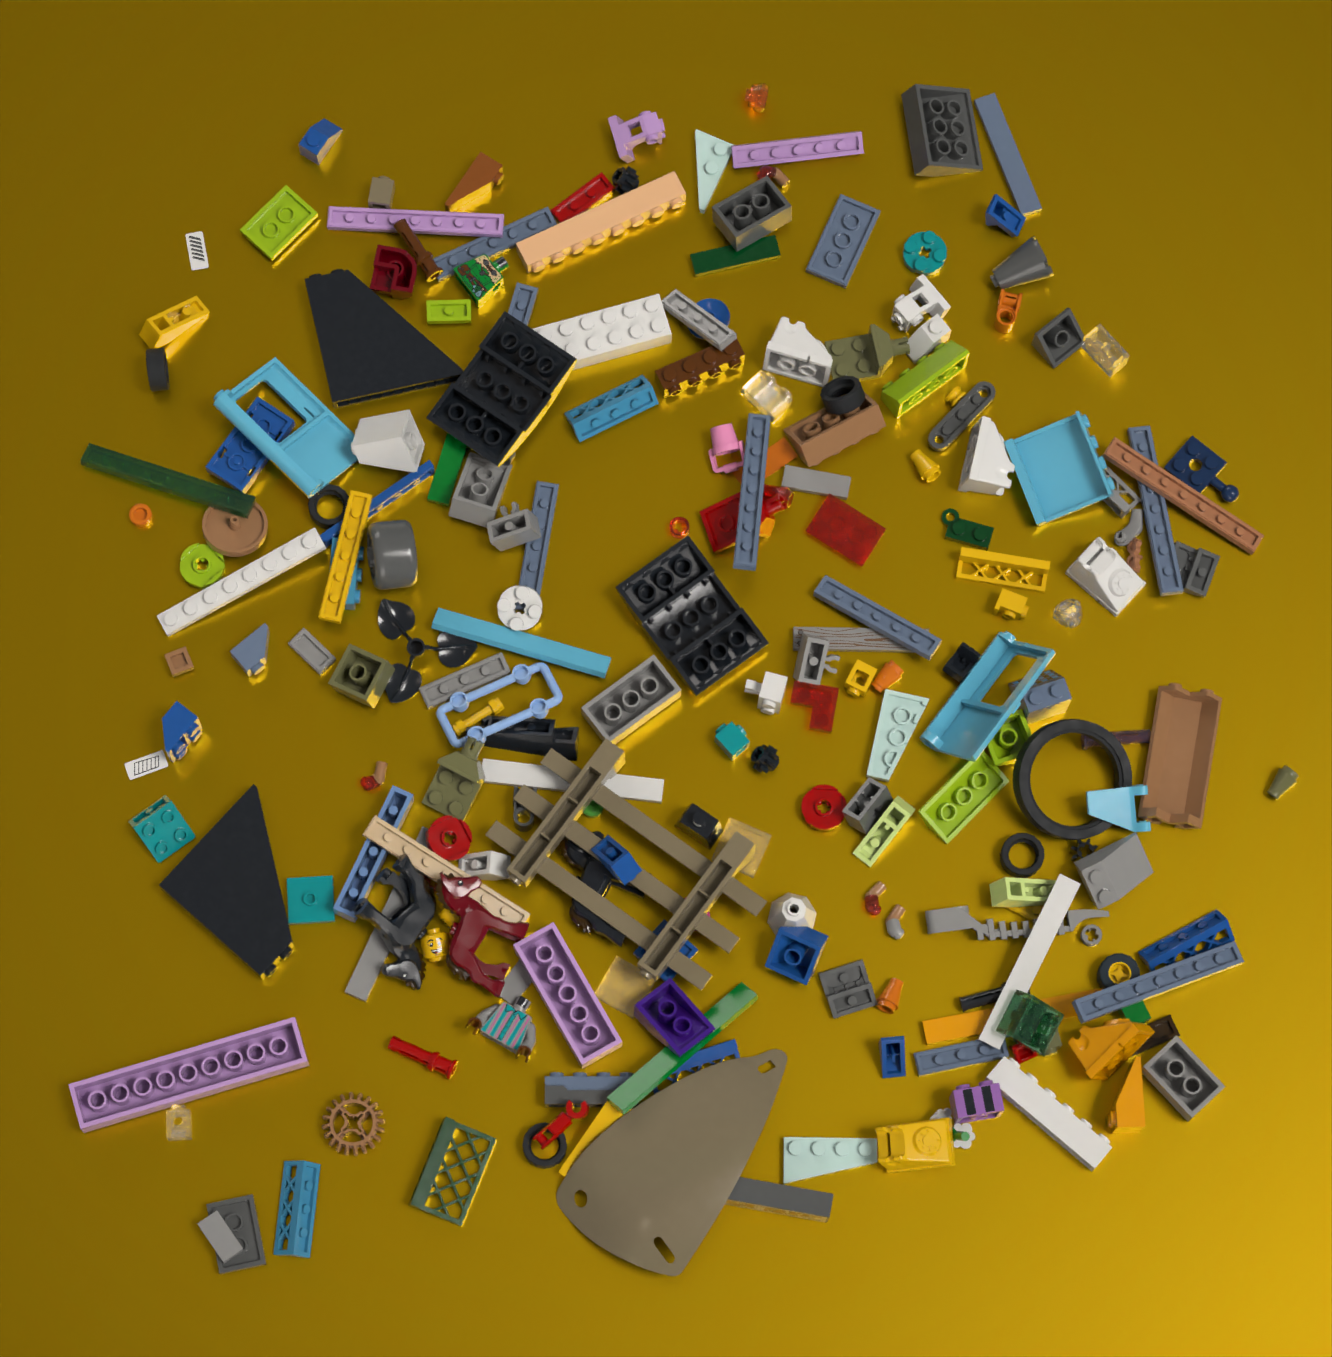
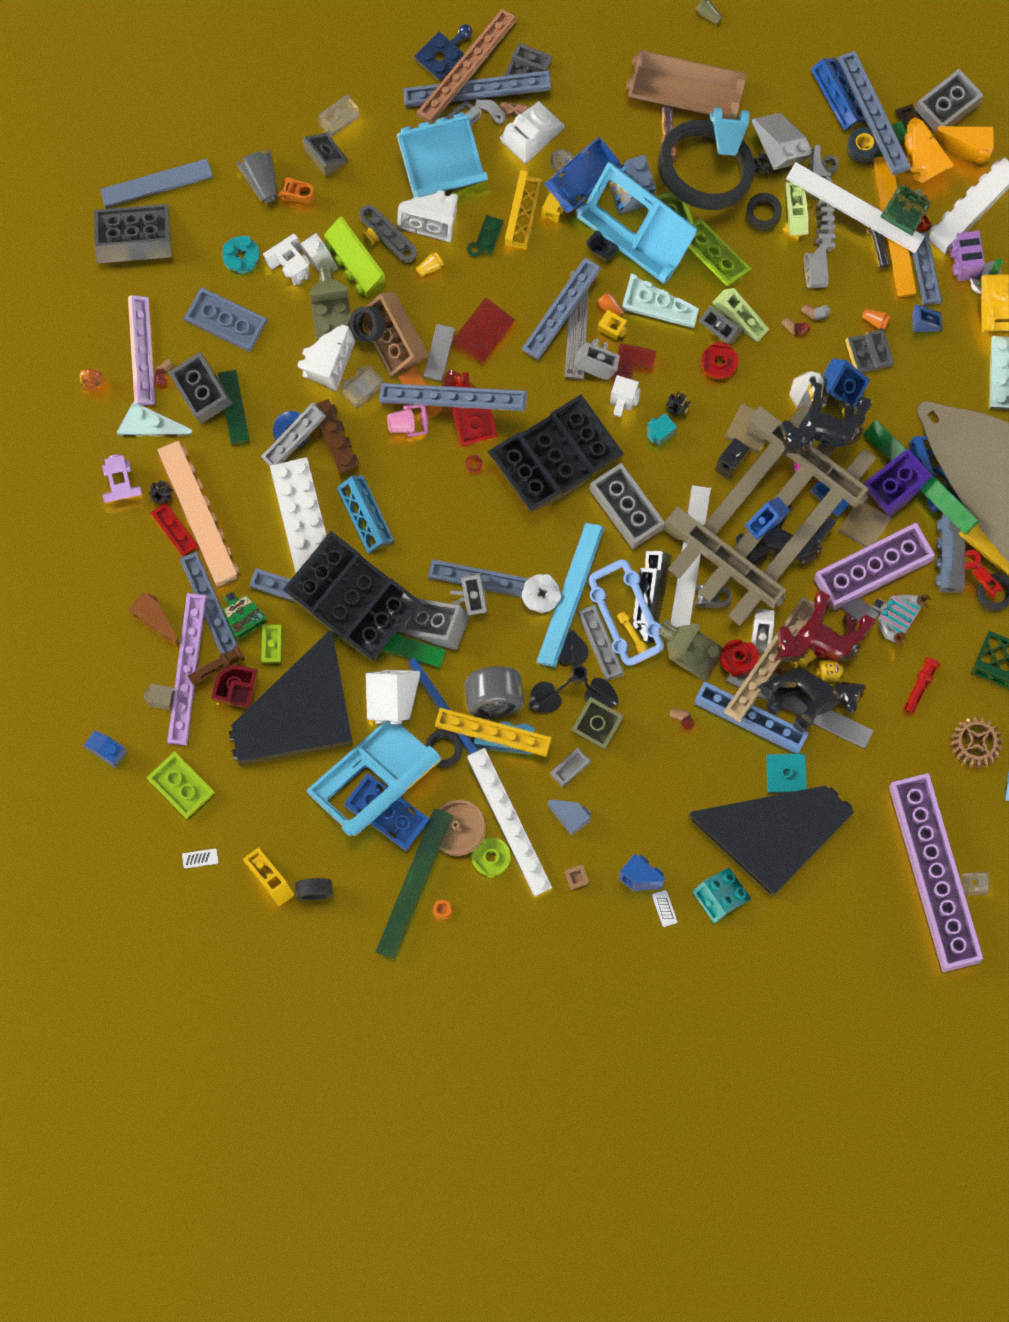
camera: 85 degrees left, 0 degrees up
blue slope [985,194,1026,237] -> none
none -> blue piece [544,137,622,213]
none -> black animal [780,381,873,455]

